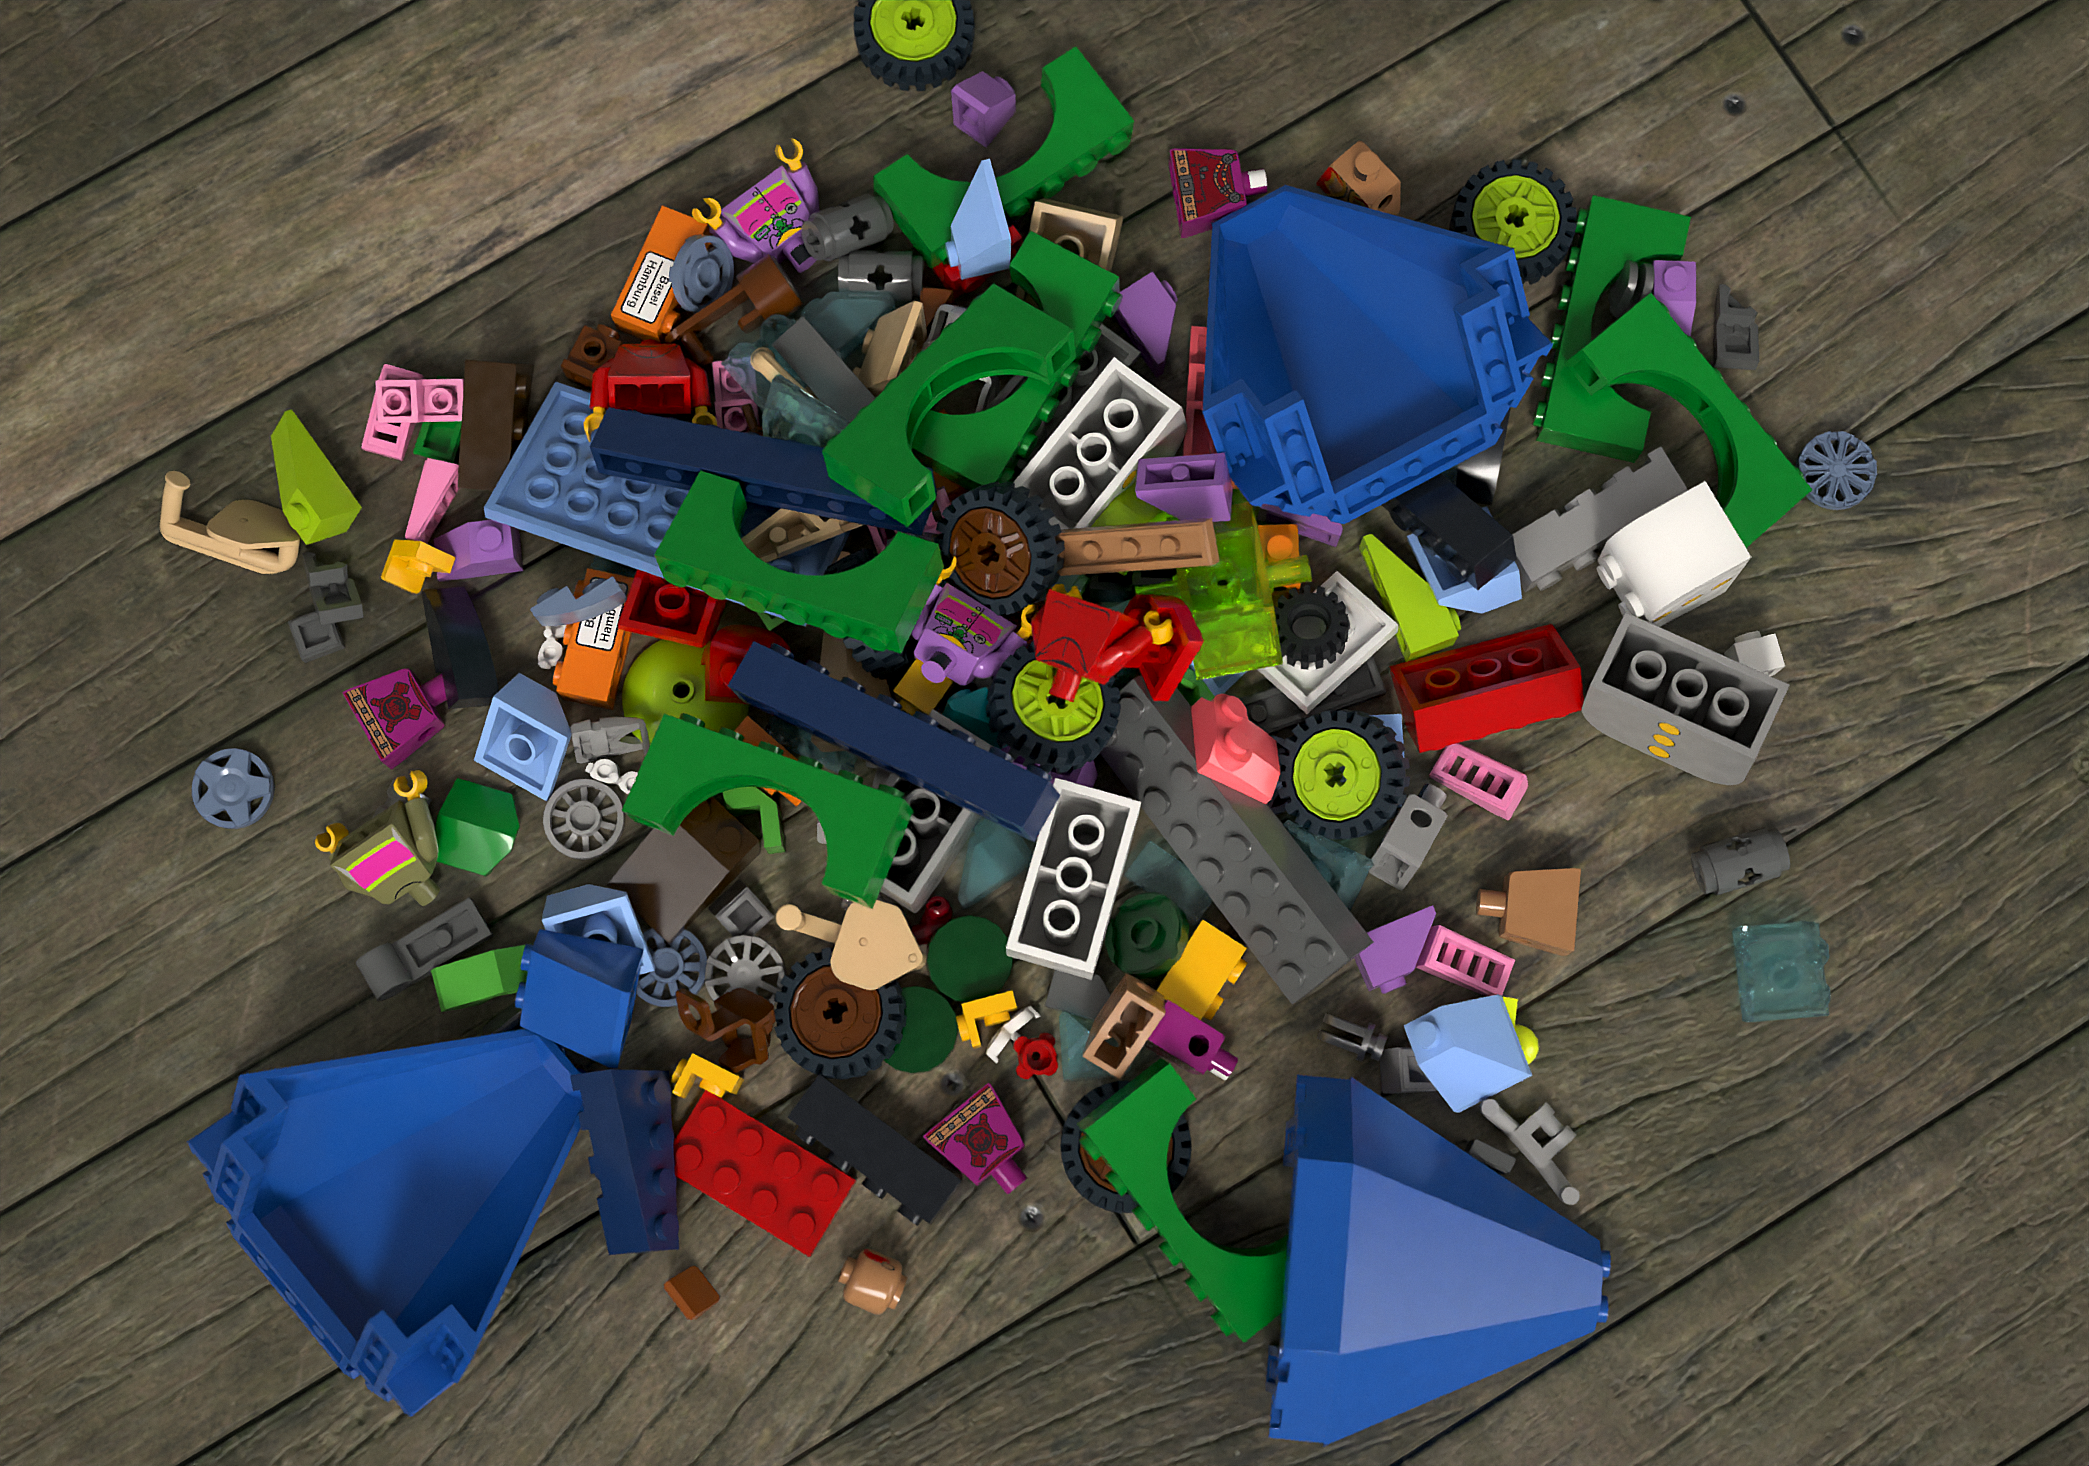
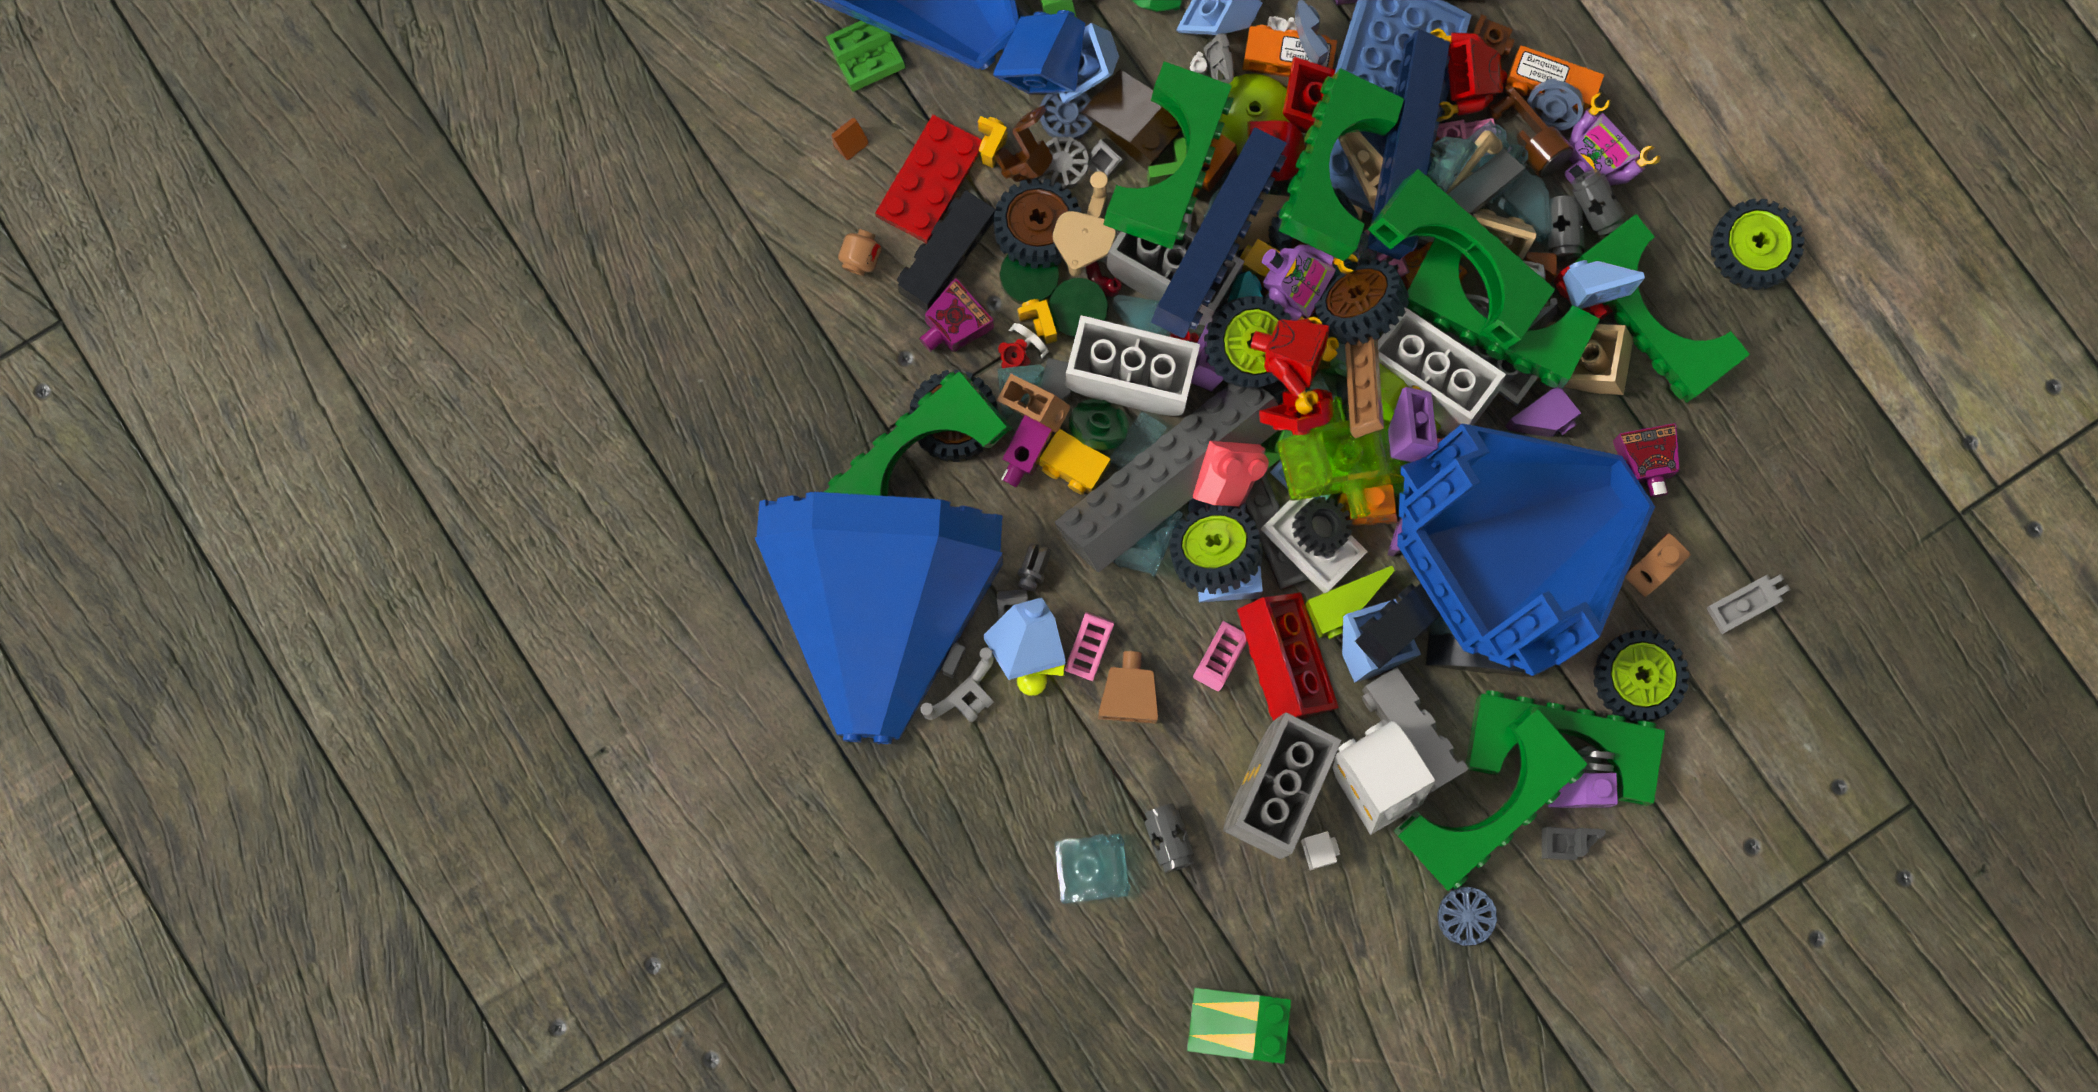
camera: 85 degrees right, 0 degrees up
light grey wheel [543,779,625,860] -> none
dark blue wedge [570,1069,679,1255] -> none
medium lavender slope [951,71,1016,148] -> none
medium lavender slope [1354,905,1436,994] -> none
light grey torso [1364,784,1448,891] -> none
none -> bright green slope [826,21,905,92]
none -> slope [1187,988,1291,1064]
none -> light grey hinge [1706,574,1791,634]

